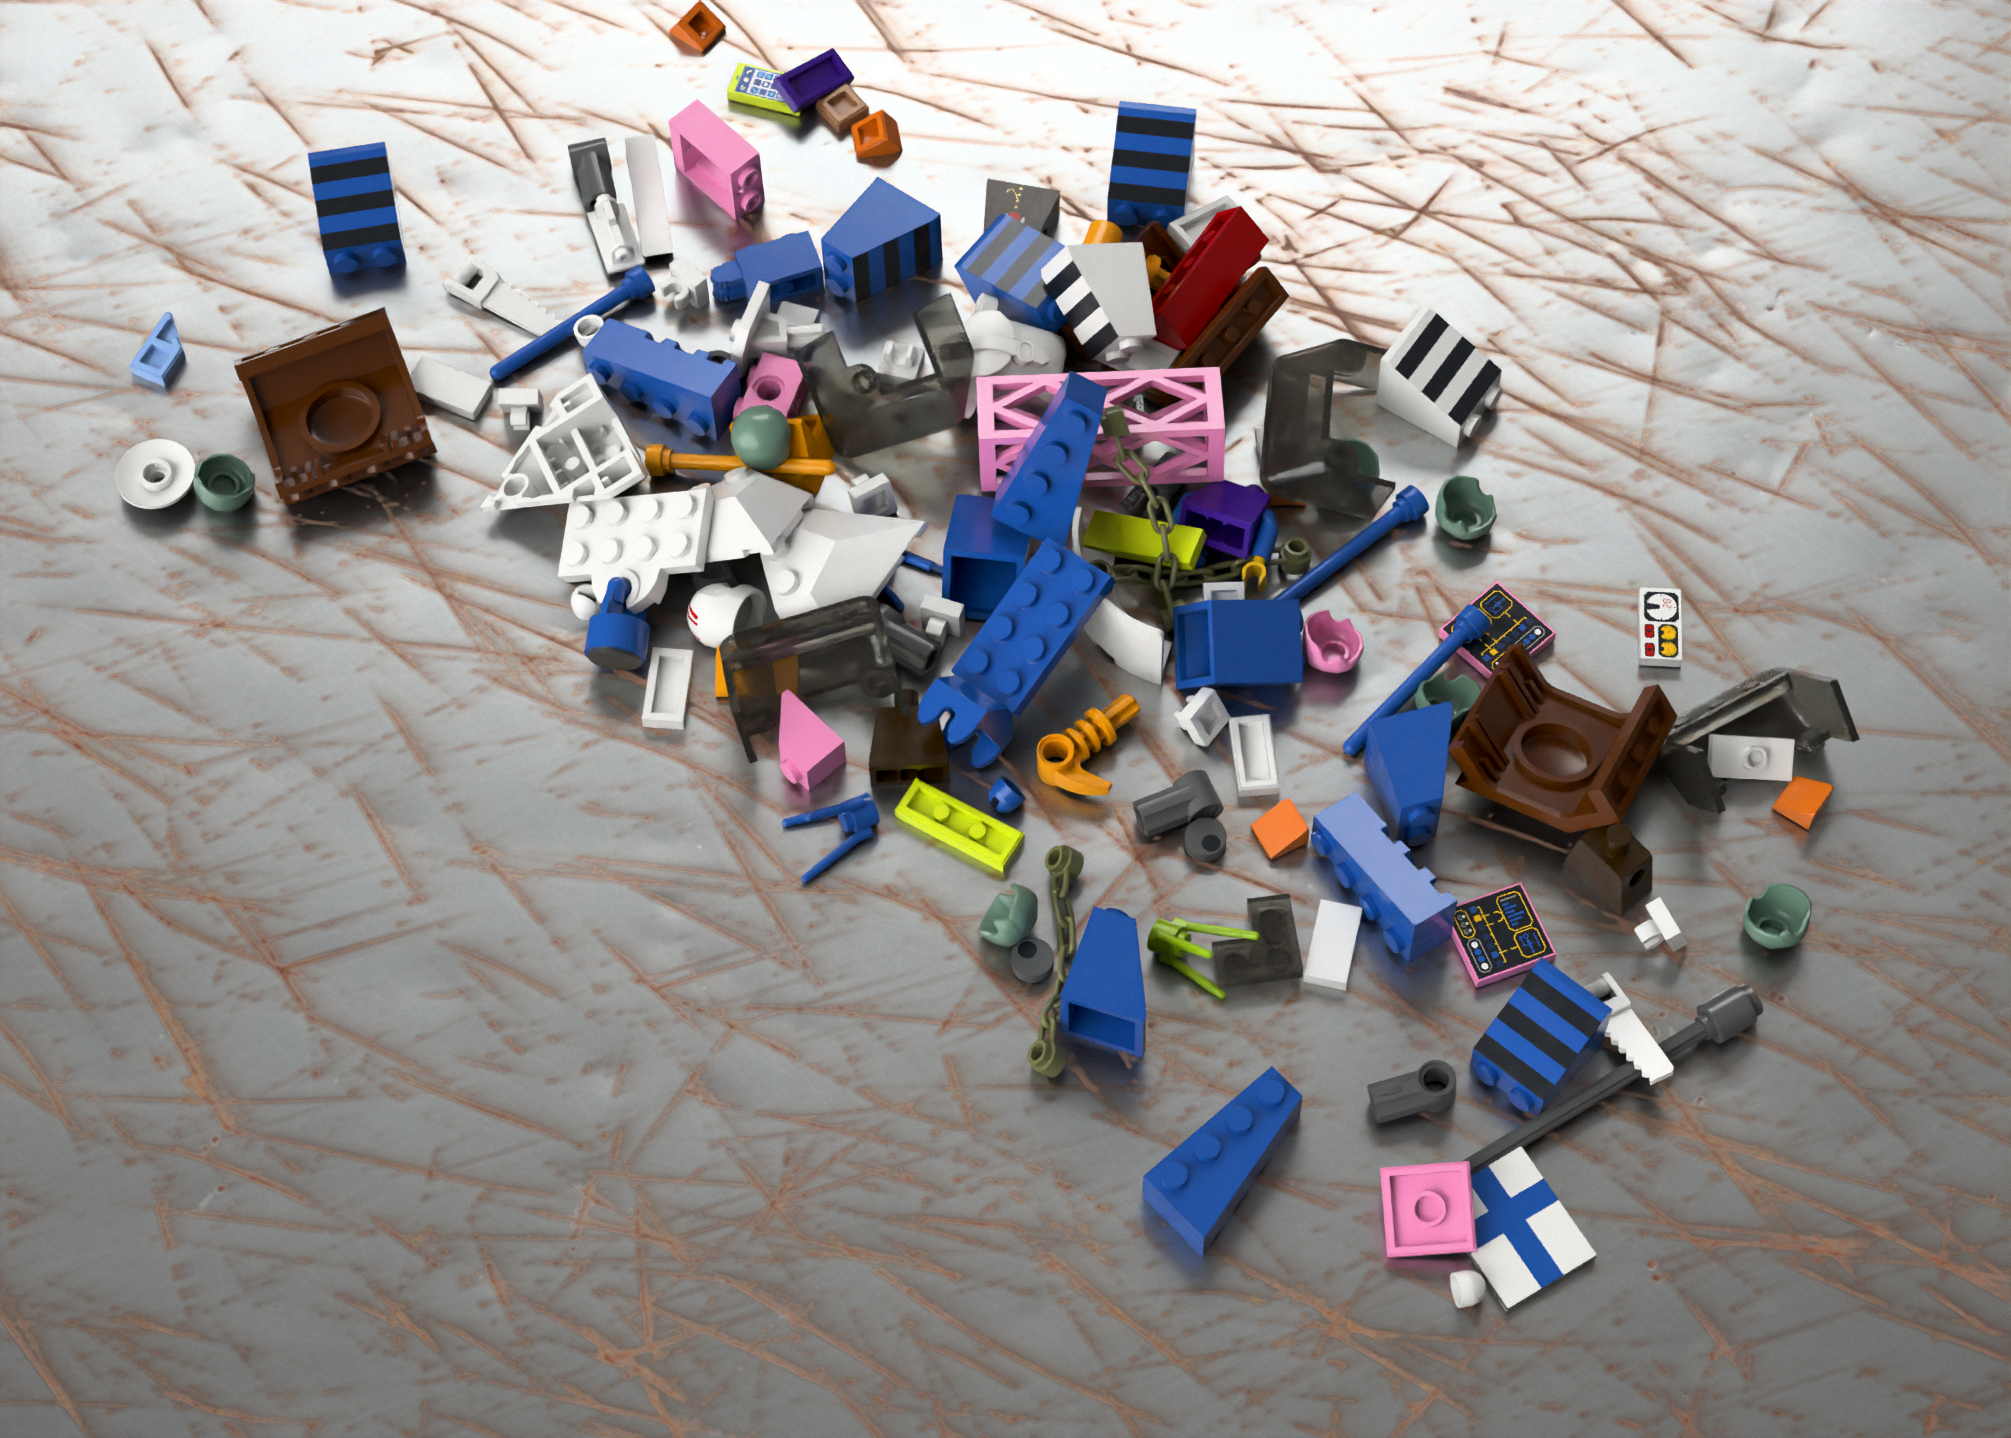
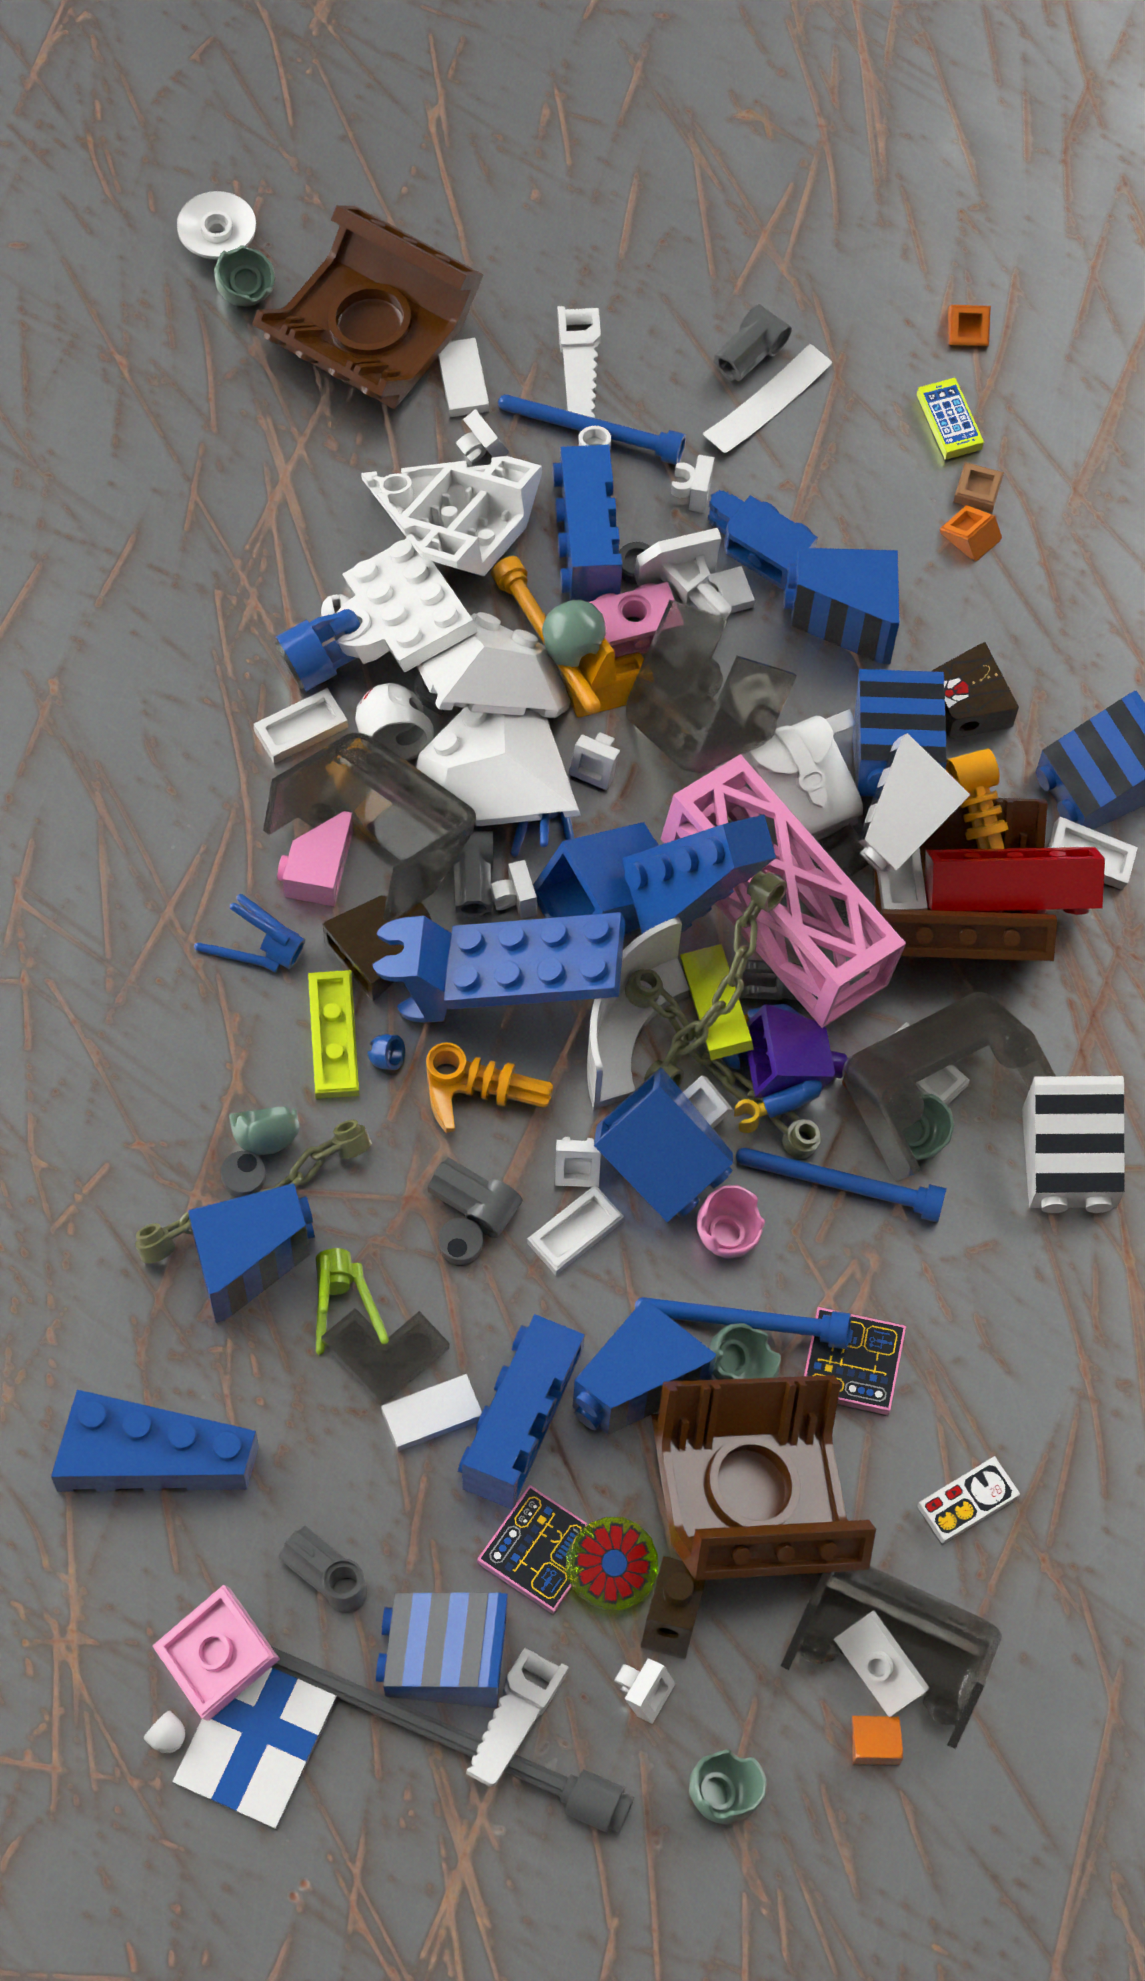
camera: 50 degrees right, 5 degrees up
light blue tile [129,311,185,387] -> none
blue slope [307,141,406,274] -> none
white hinge [587,194,645,275] -> none
bright pink window [669,99,765,221] -> none
dark purple tile [772,48,855,114] -> none
orange slope [1250,798,1309,861] -> none
sand green hair [1435,475,1497,540] -> none
none -> tile [566,1517,658,1610]

